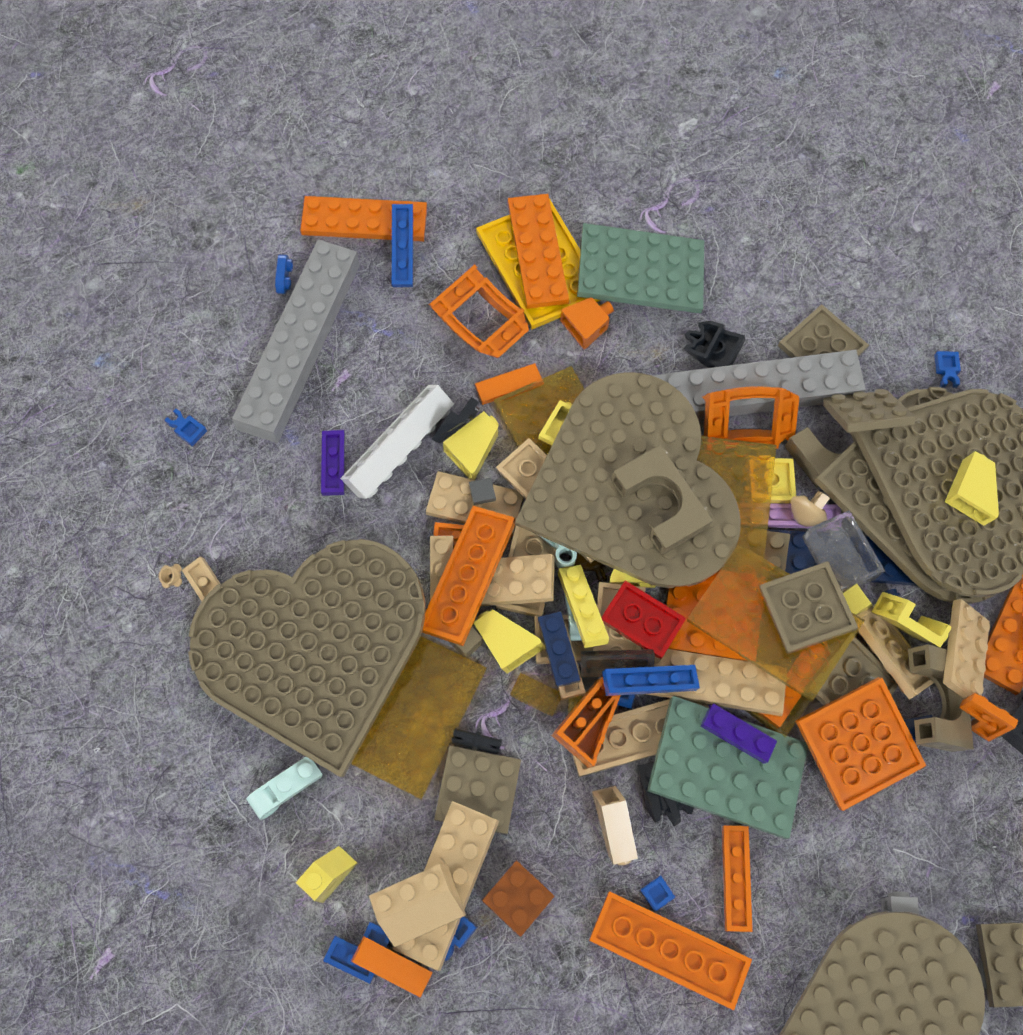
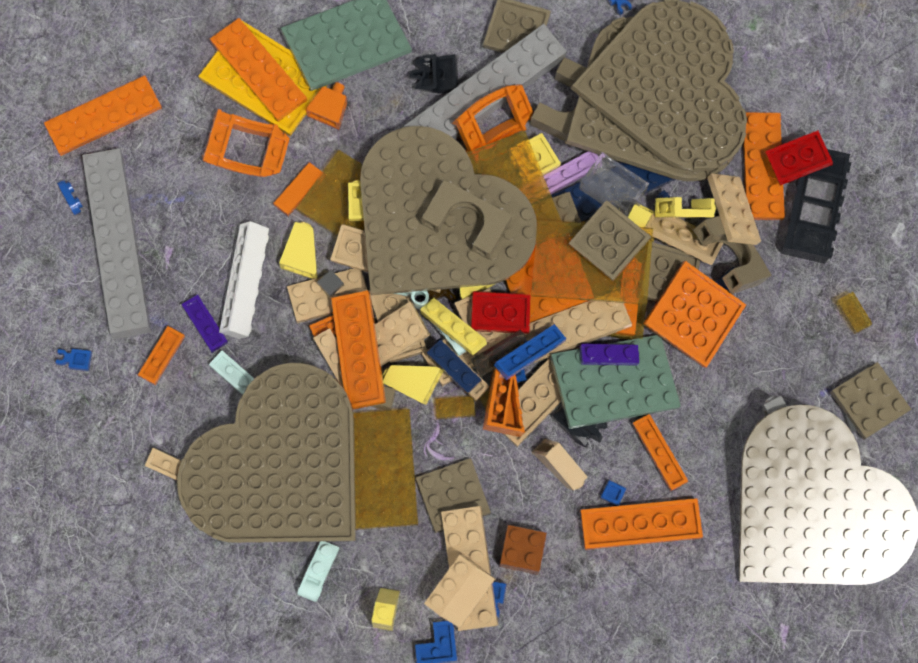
camera: 30 degrees left, 5 degrees up
tan plate [159,564,182,588] -> none
orange tile [351,936,433,998] -> none
blue plate [391,204,413,287] -> none
black plate [432,397,480,443] -> none
black pin [451,727,502,754] -> none
tan piece [791,491,830,527] -> none
dark tan plate [823,389,915,433] -> none
light yellow slope [945,451,999,526] -> none
orange plate [959,693,1018,742] -> none
none -> orange plate [138,326,185,385]
none -> light aqua plate [209,351,254,395]

